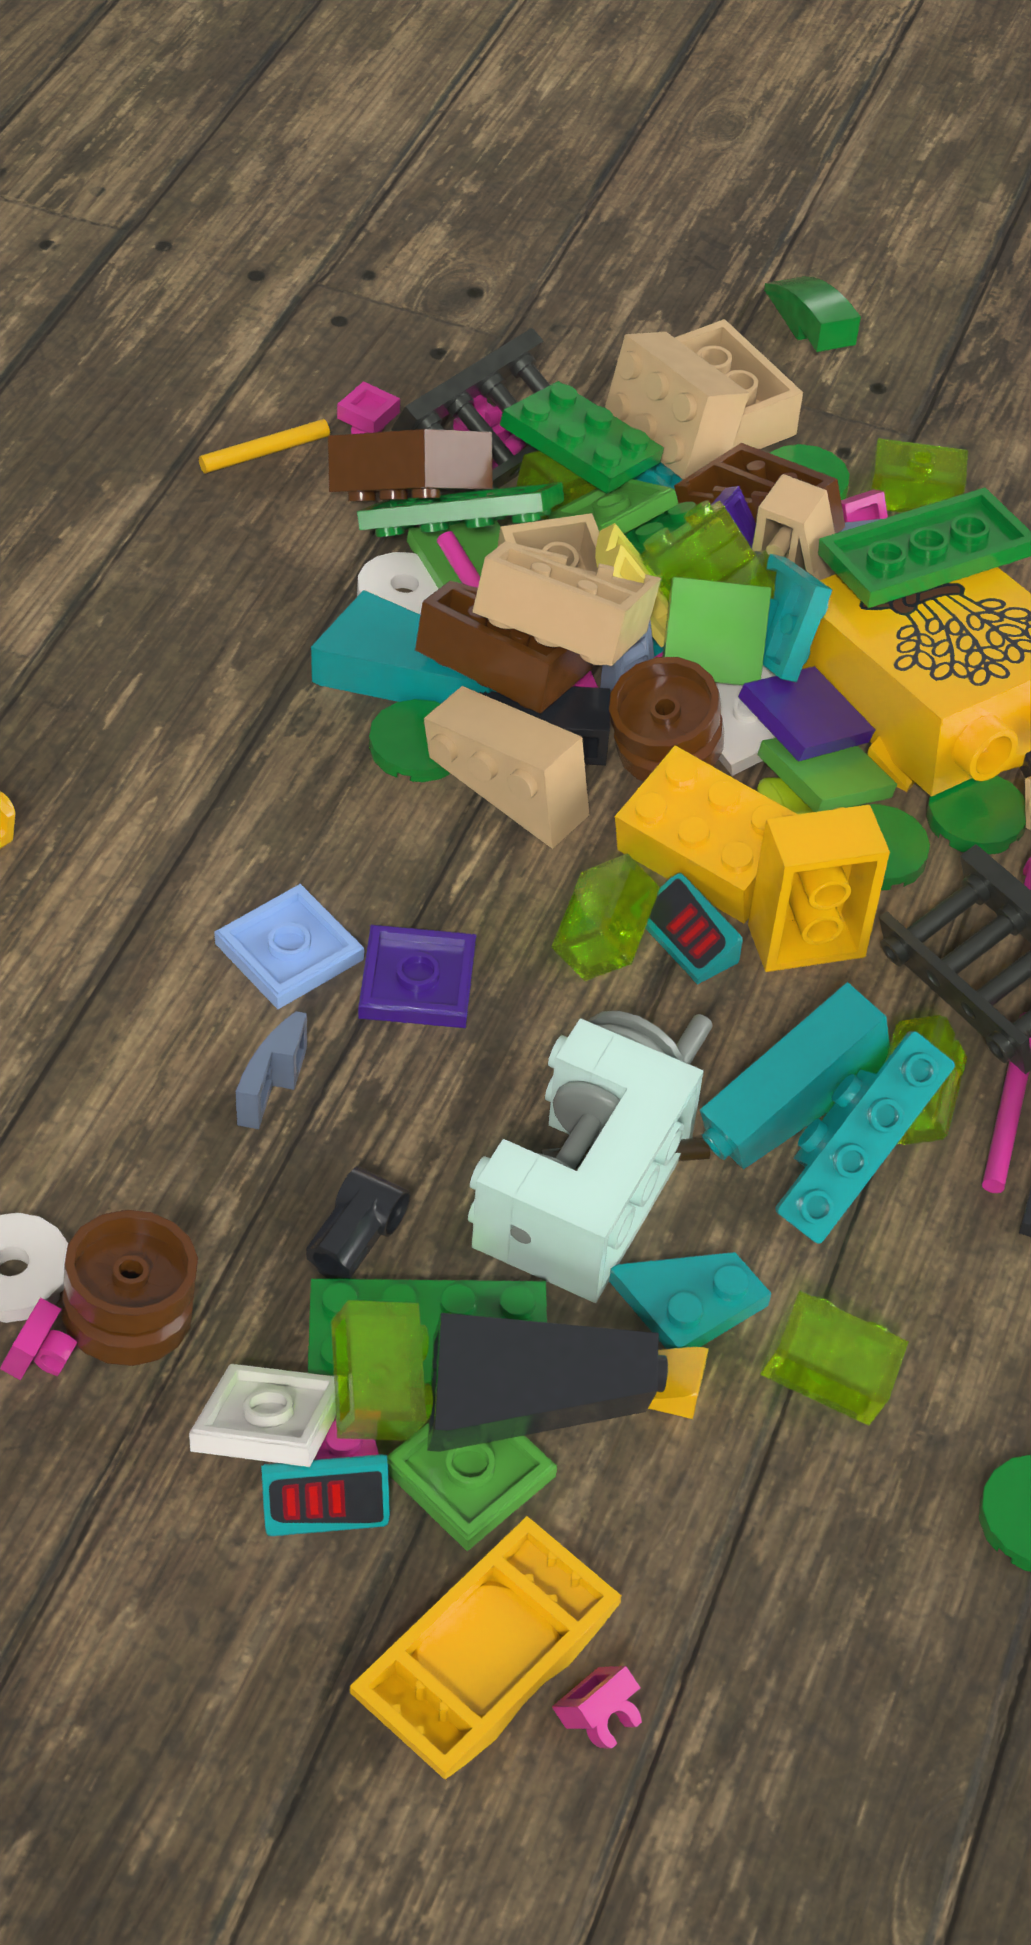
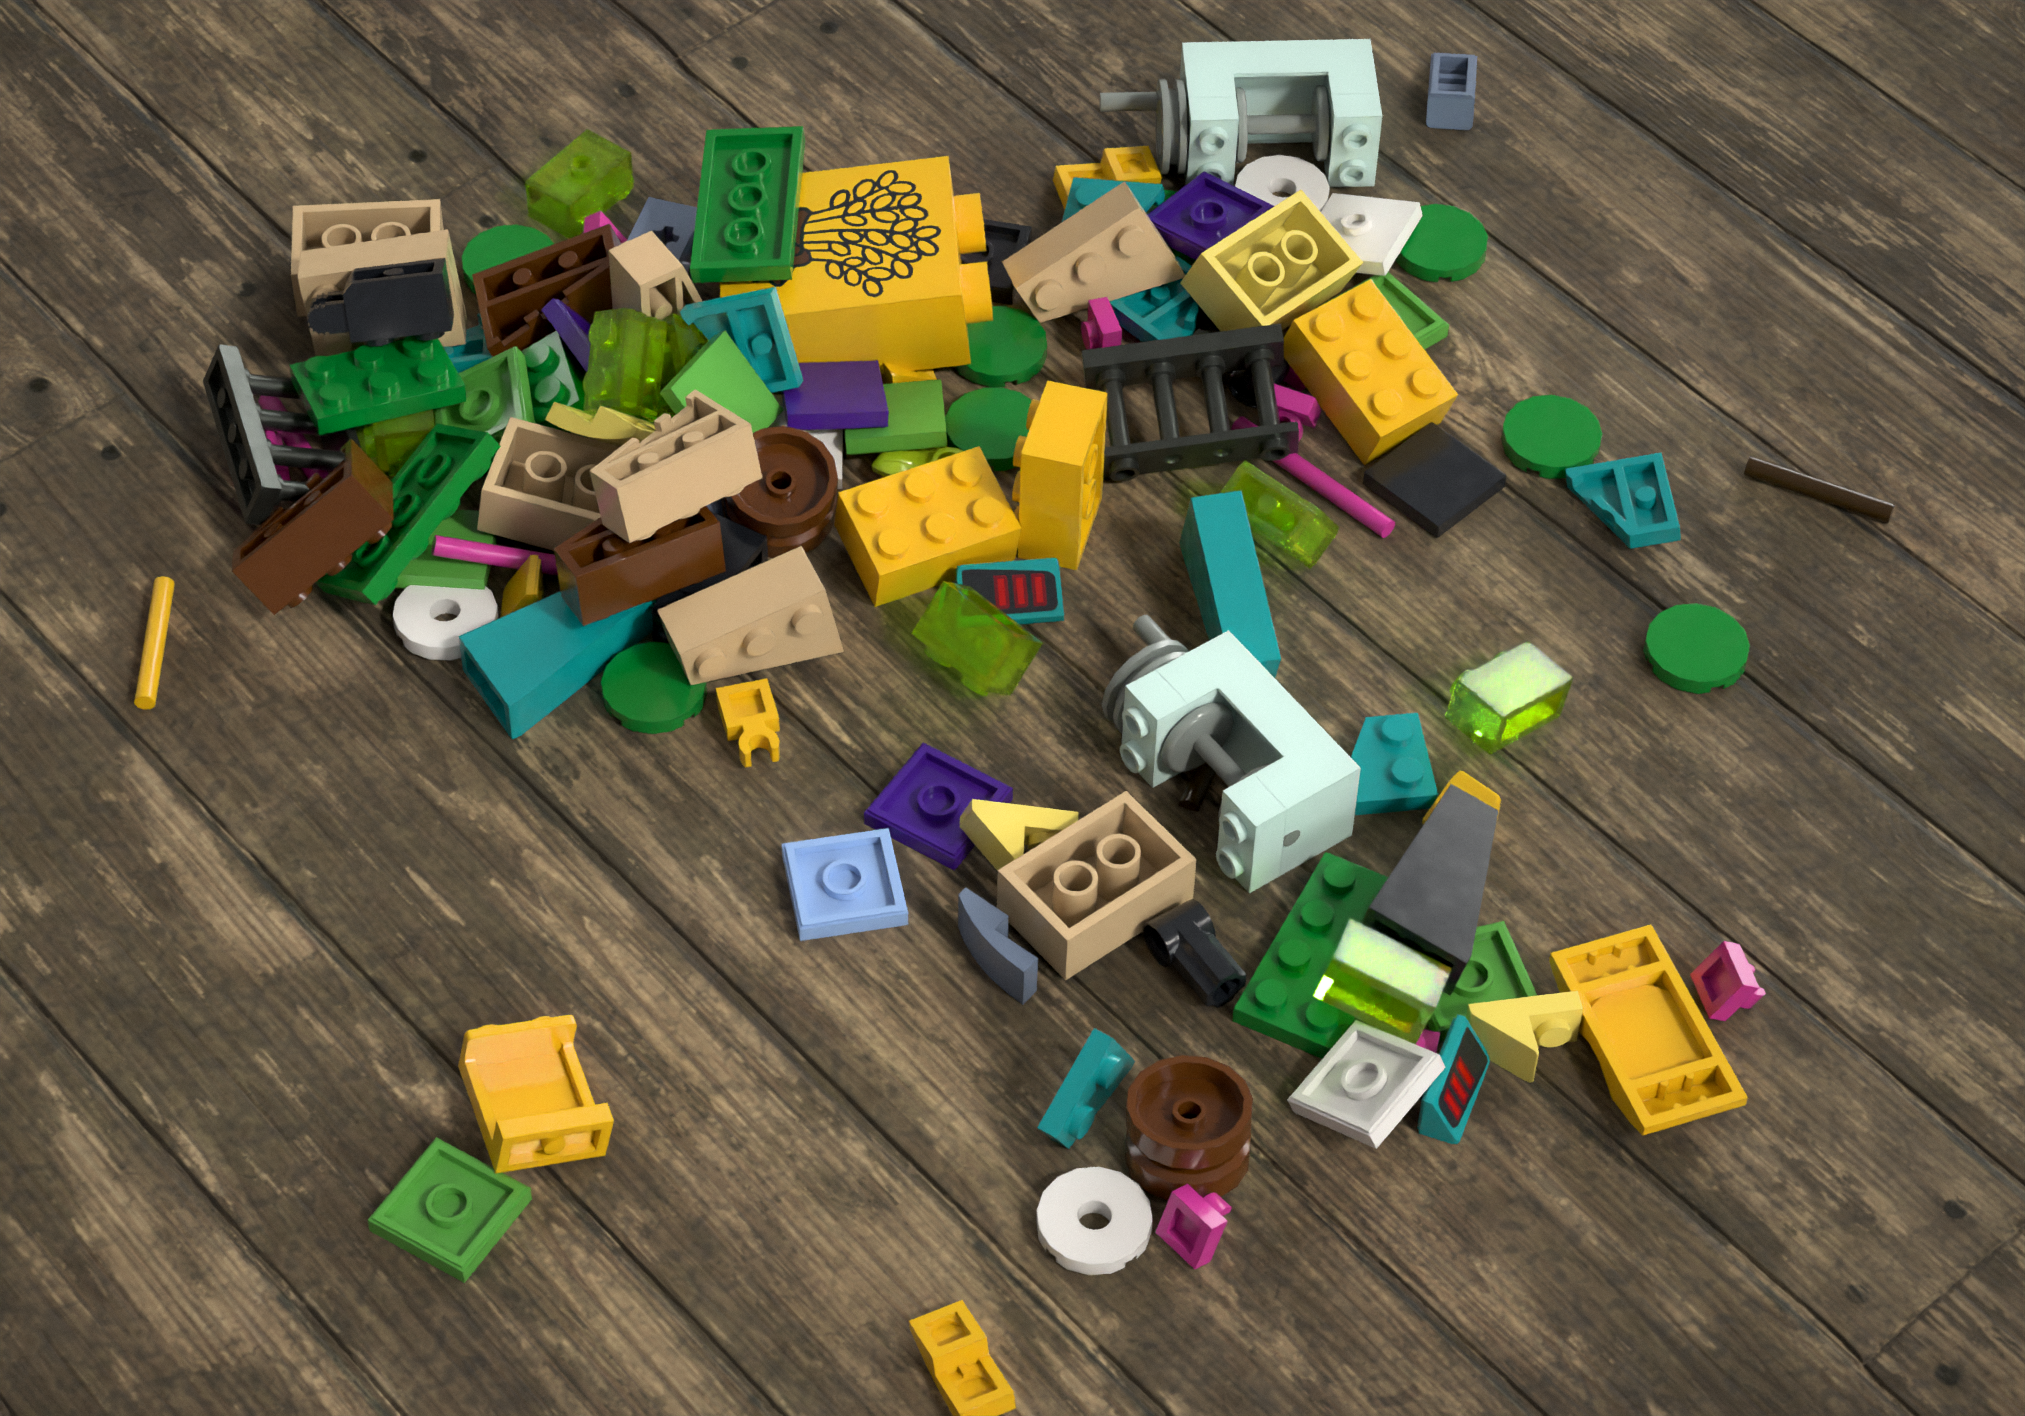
camera: 60 degrees left, 0 degrees up
dark pink tile [337,381,400,434] -> none
green slope [764,276,861,352] -> none
teal bracket [775,1031,955,1244] -> none
none -> black hinge [307,258,454,346]
none -> yellow plate [715,678,780,768]
none -> light yellow slope [960,799,1078,871]
none -> tan brick [997,791,1196,980]
none -> teal wing [1037,1028,1135,1149]
none -> light yellow slope [1466,991,1583,1083]

